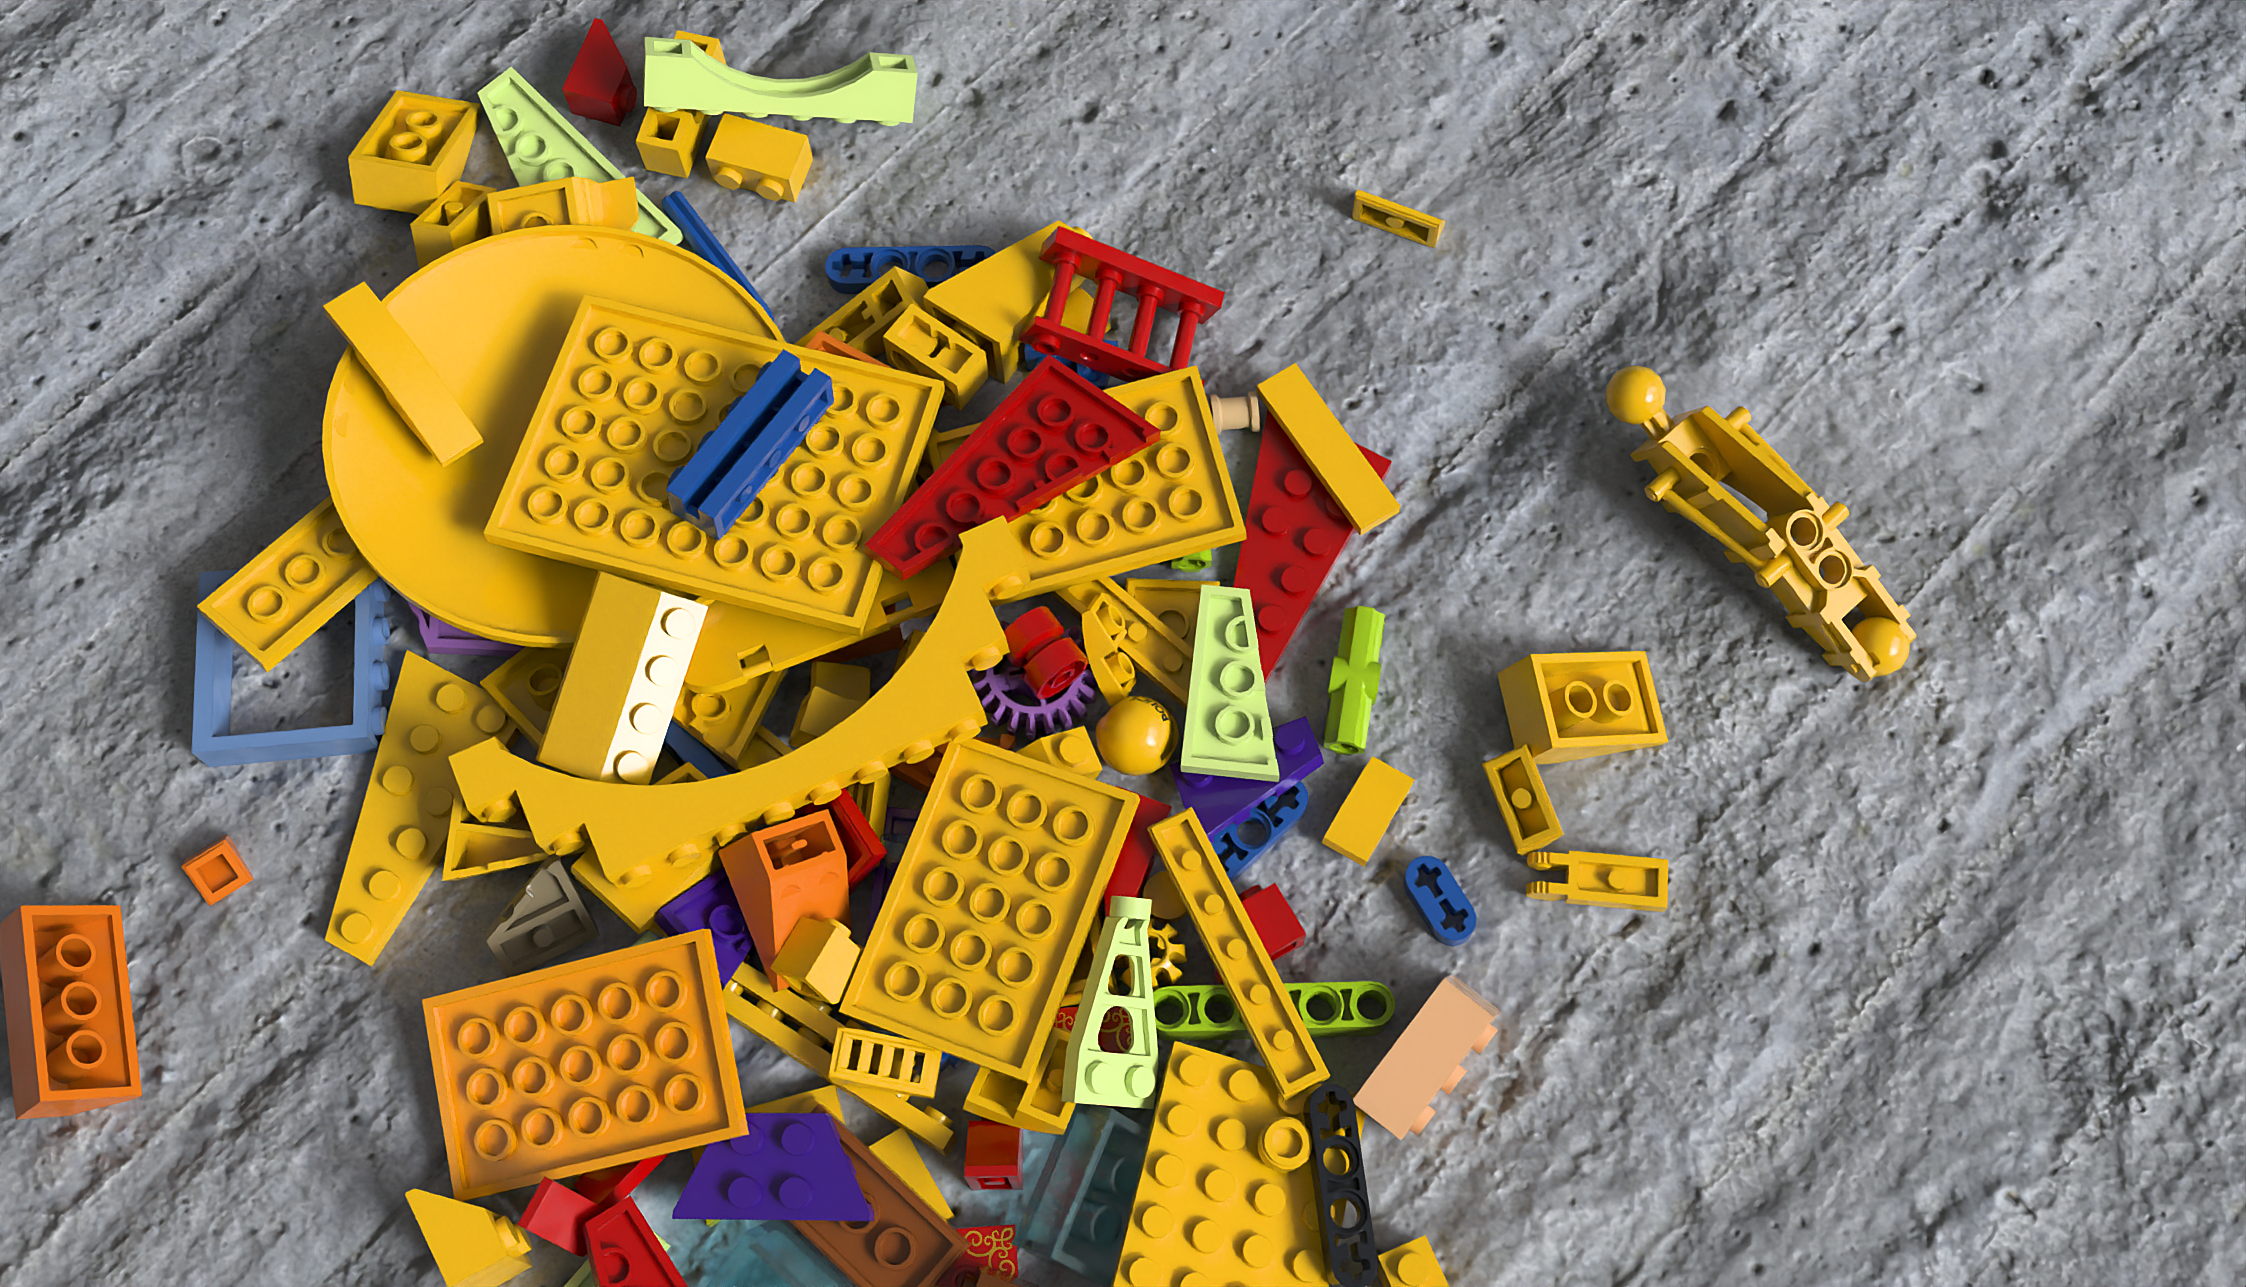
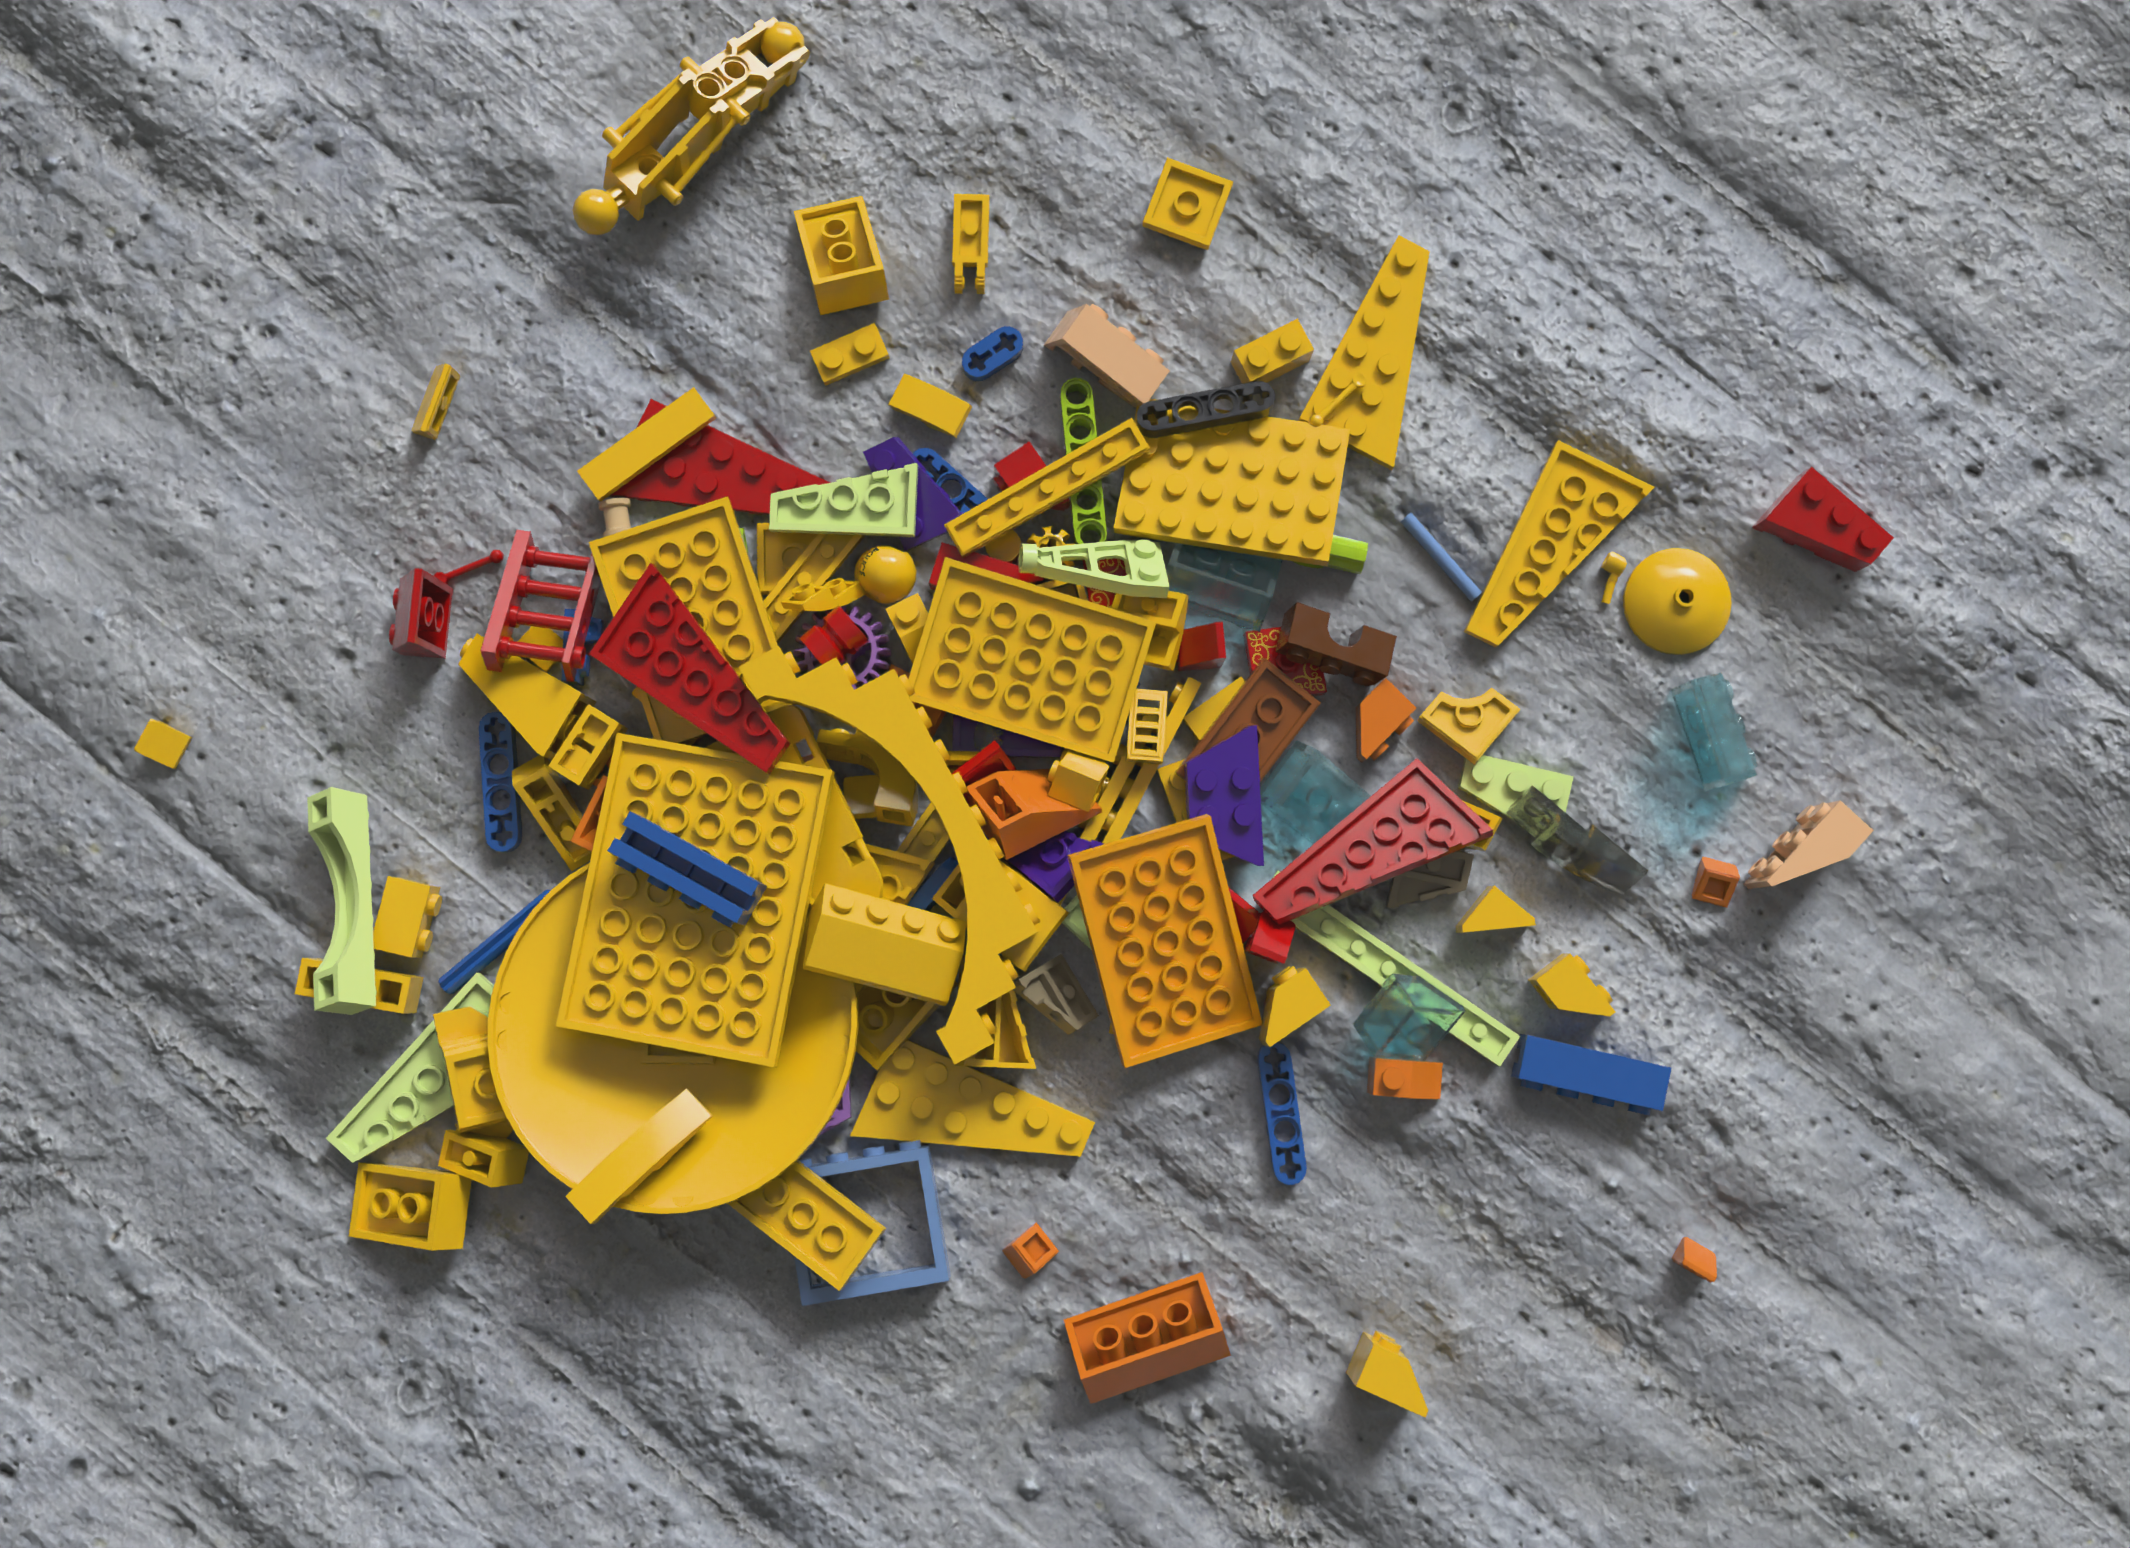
camera: 100 degrees left, 15 degrees up
red slope [562,18,637,127] -> none
yellow tile [1257,1117,1312,1172] -> none
lime piece [1323,605,1385,756] -> none
yellow slope [1481,744,1564,857] -> none
none -> red slope [389,568,453,659]
none -> red hinge [433,550,504,584]
none -> yellow plate [810,323,890,386]
none -> yellow plate [1142,157,1233,250]
none -> blue beam [1257,1042,1307,1185]

